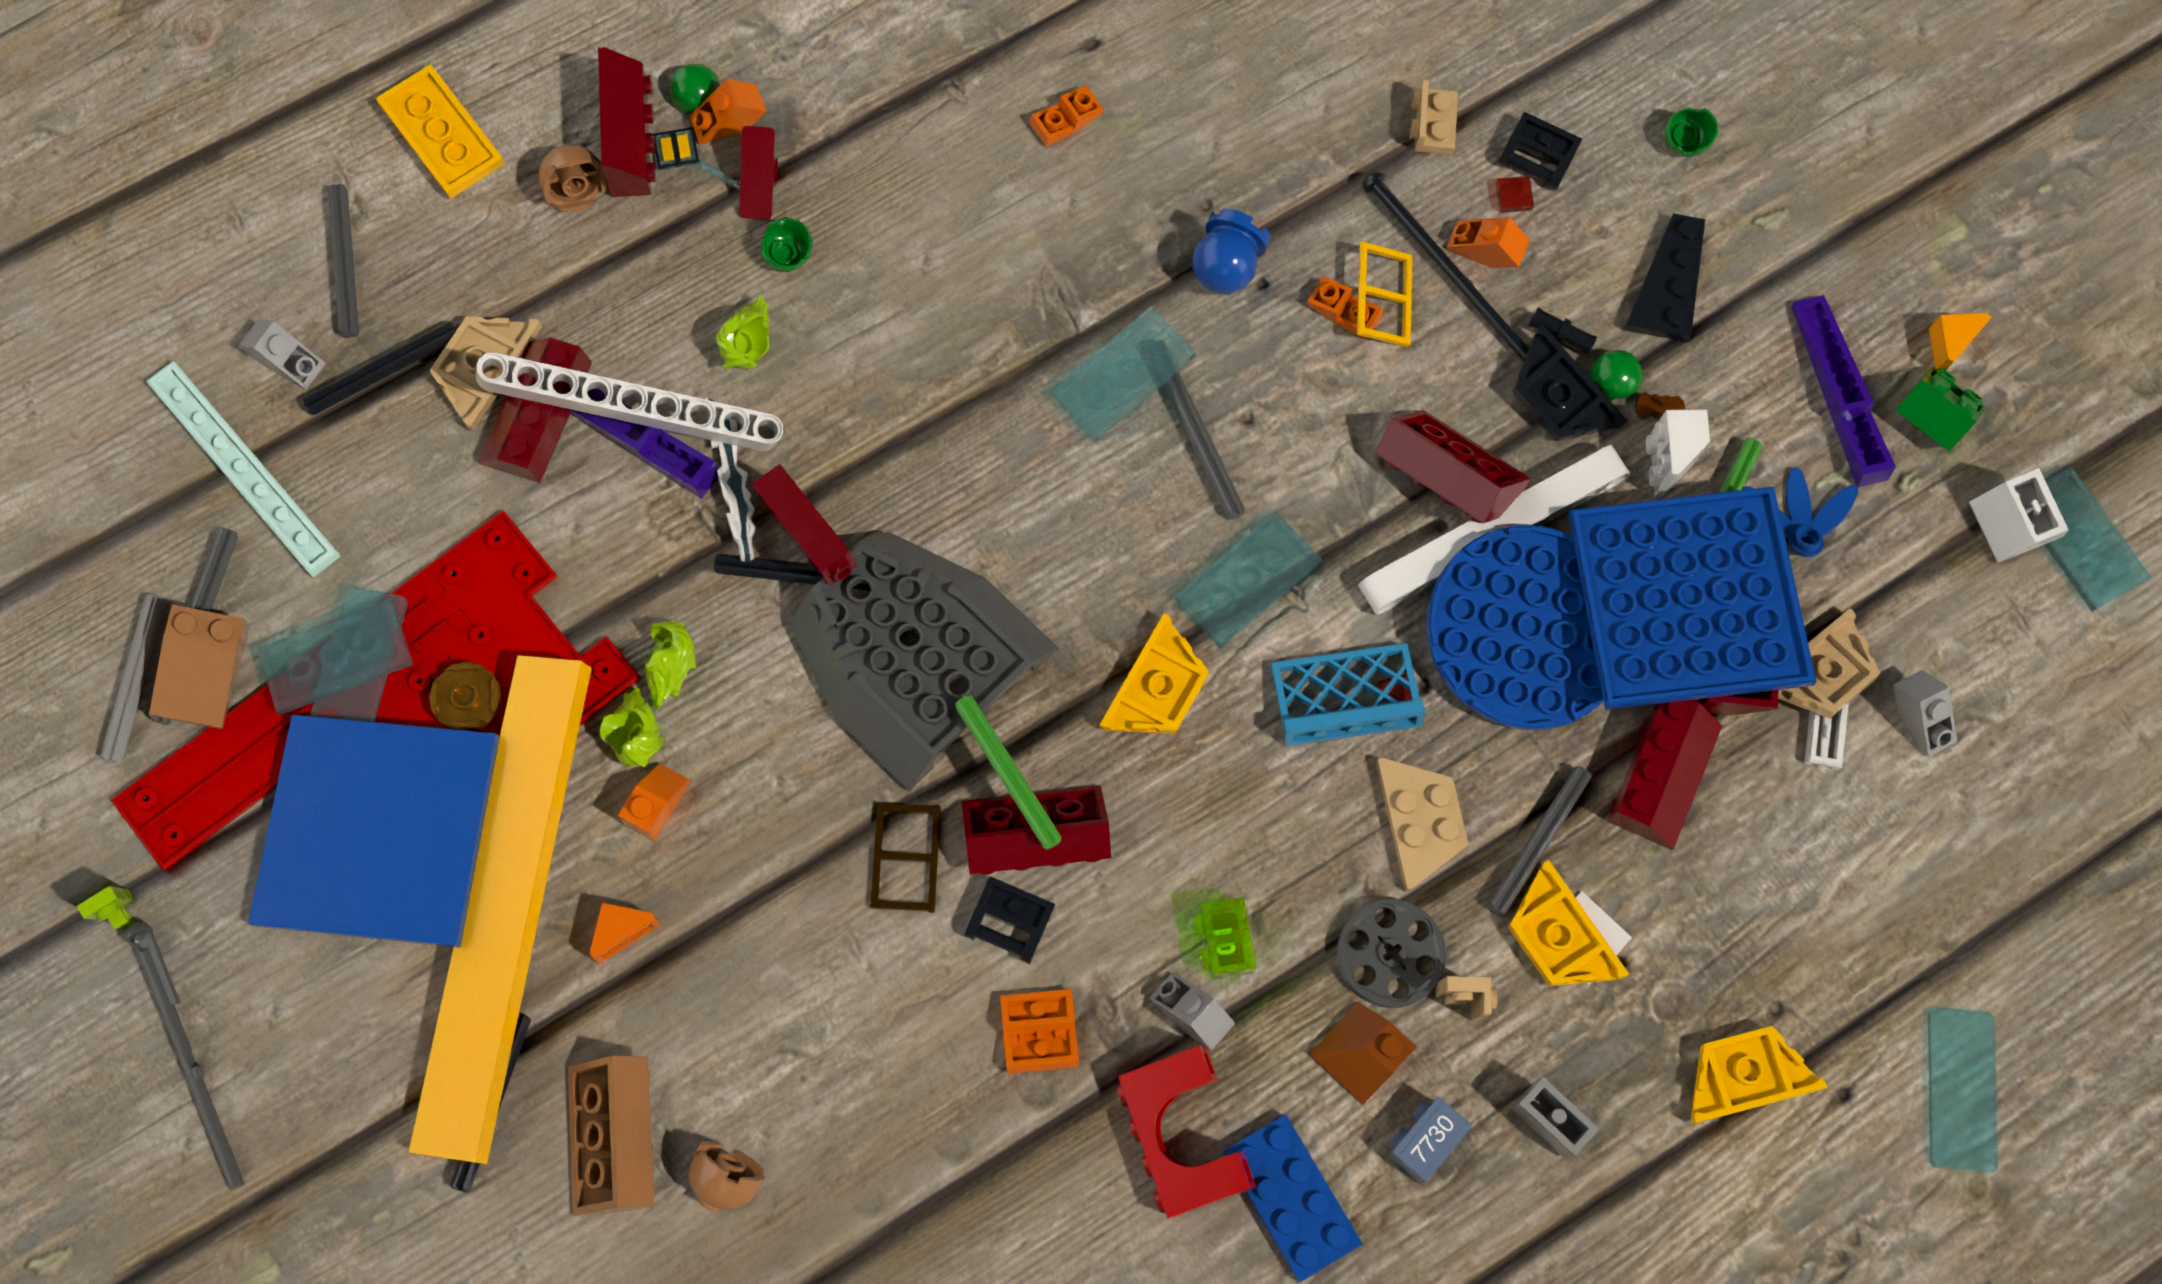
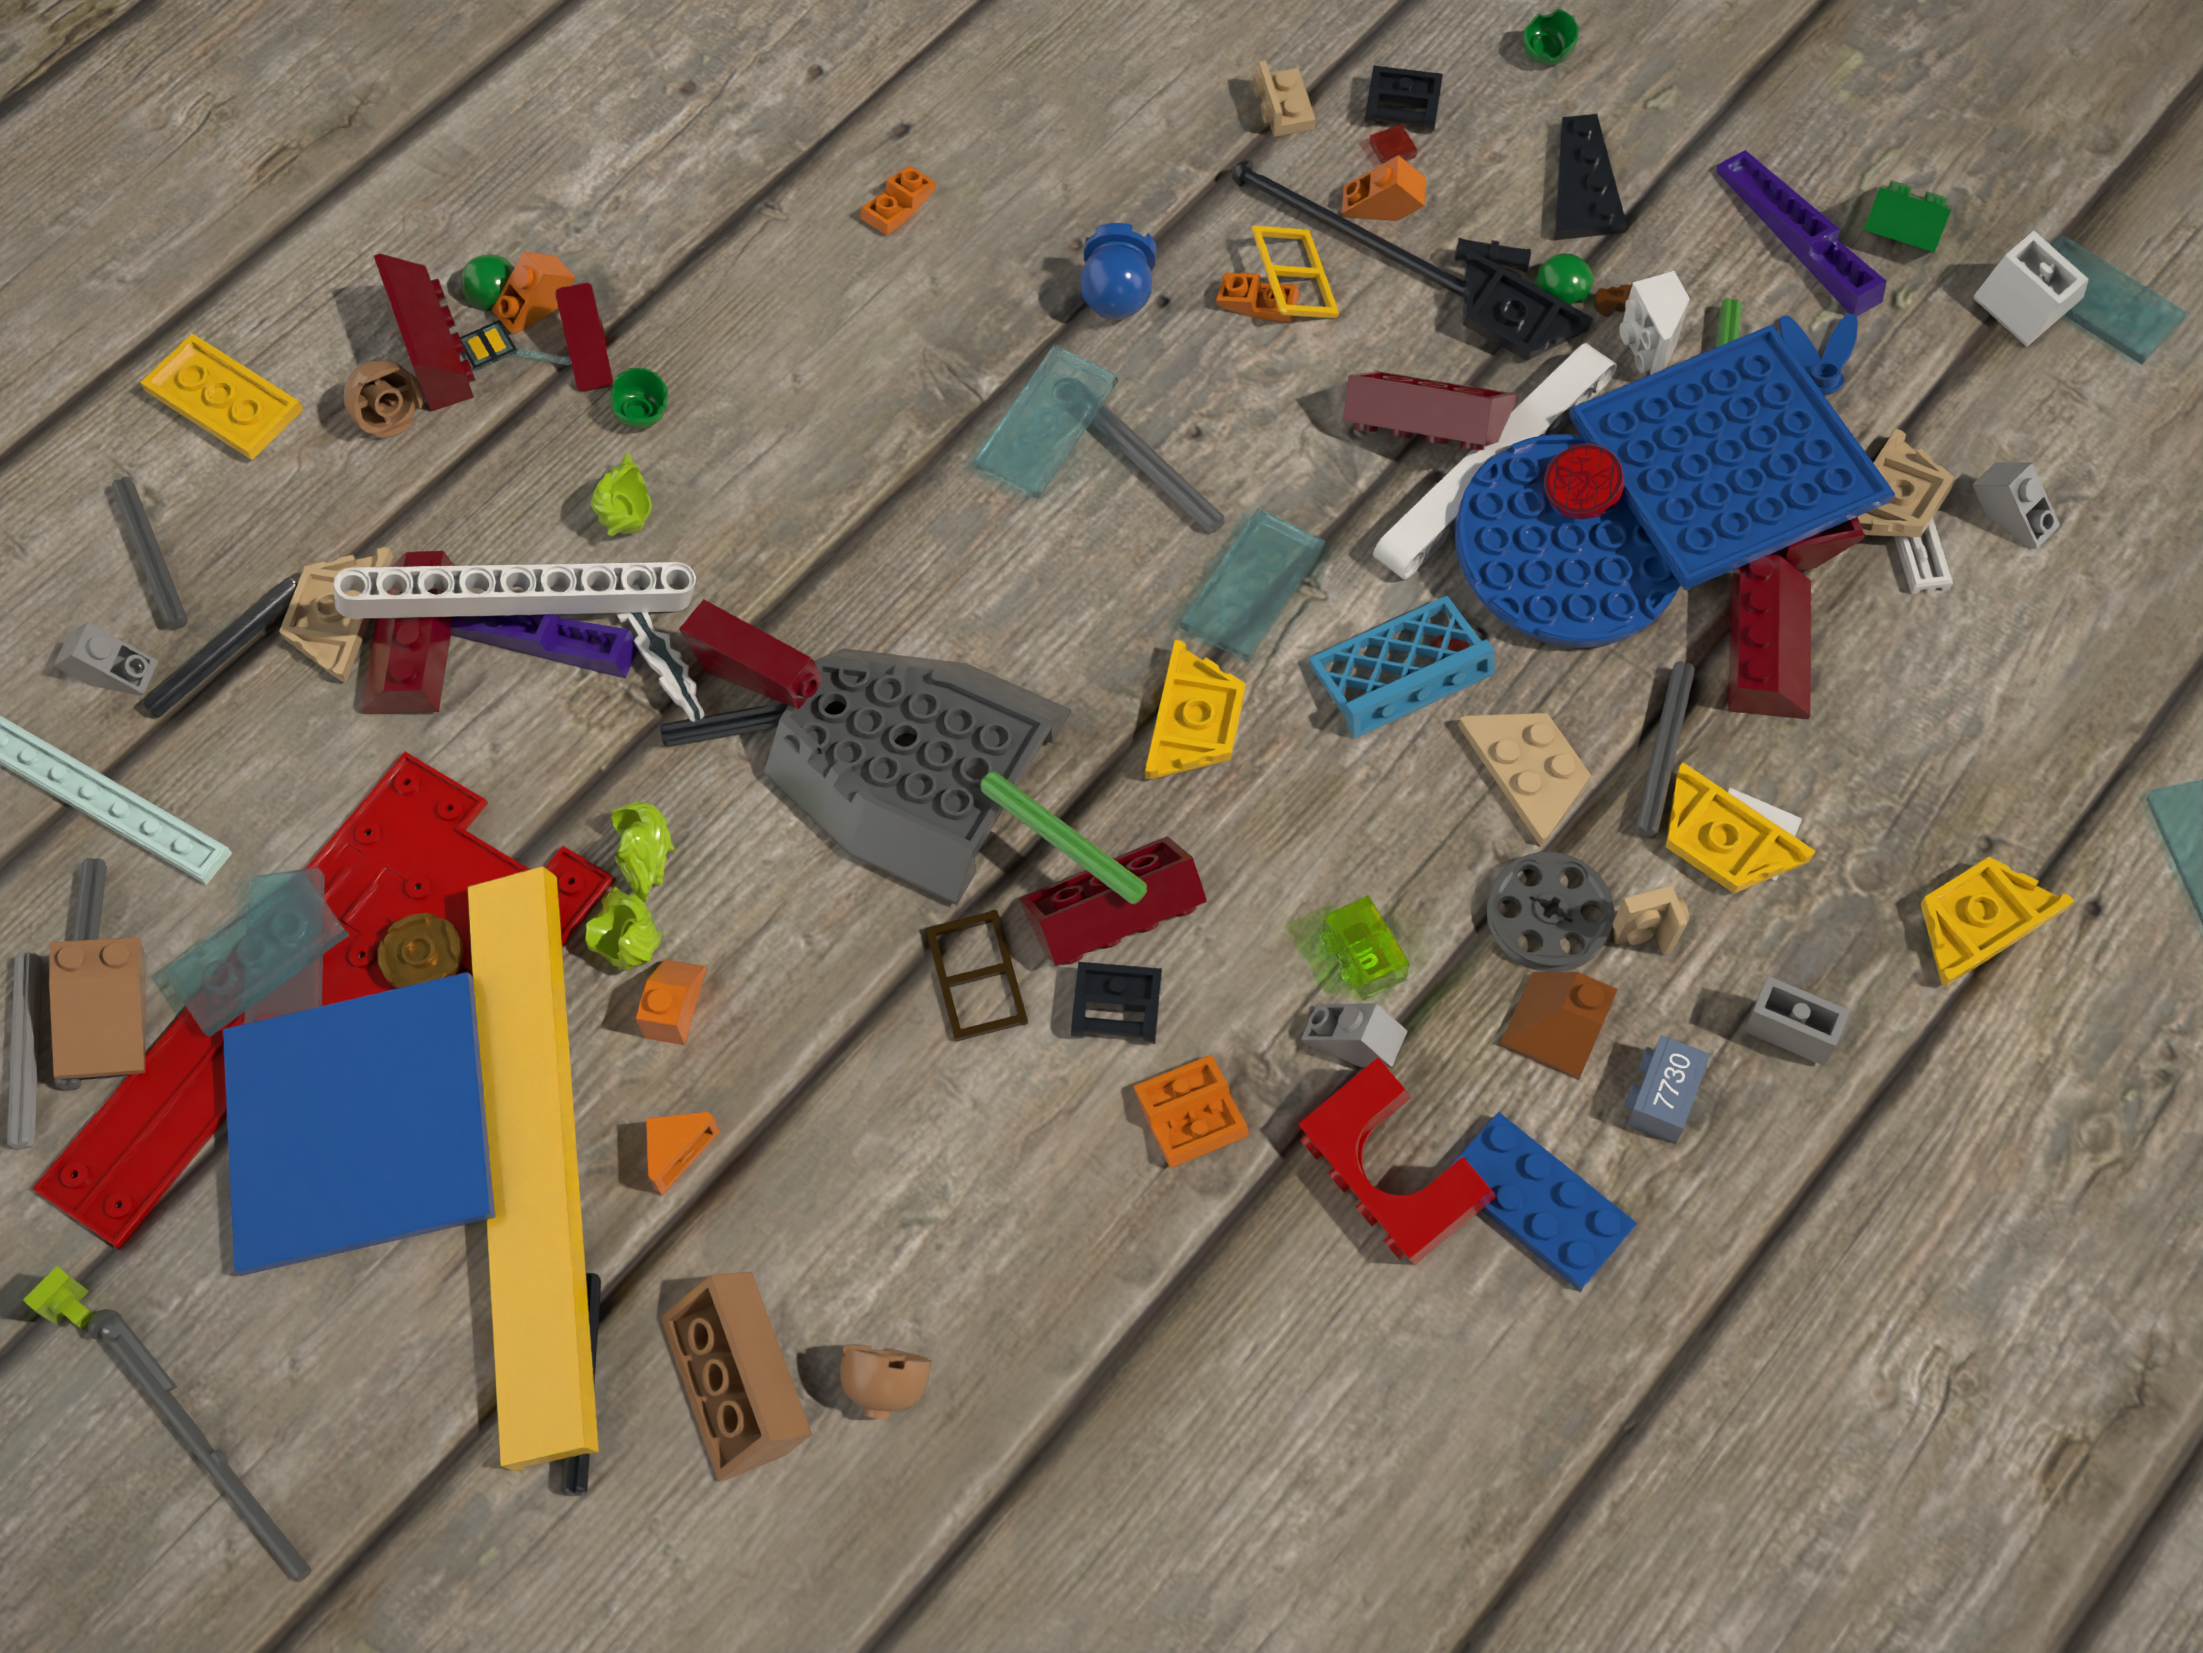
camera: 10 degrees left, 10 degrees down
light orange slope [1929,313,1992,370] -> none
none -> tile [1544,444,1624,520]

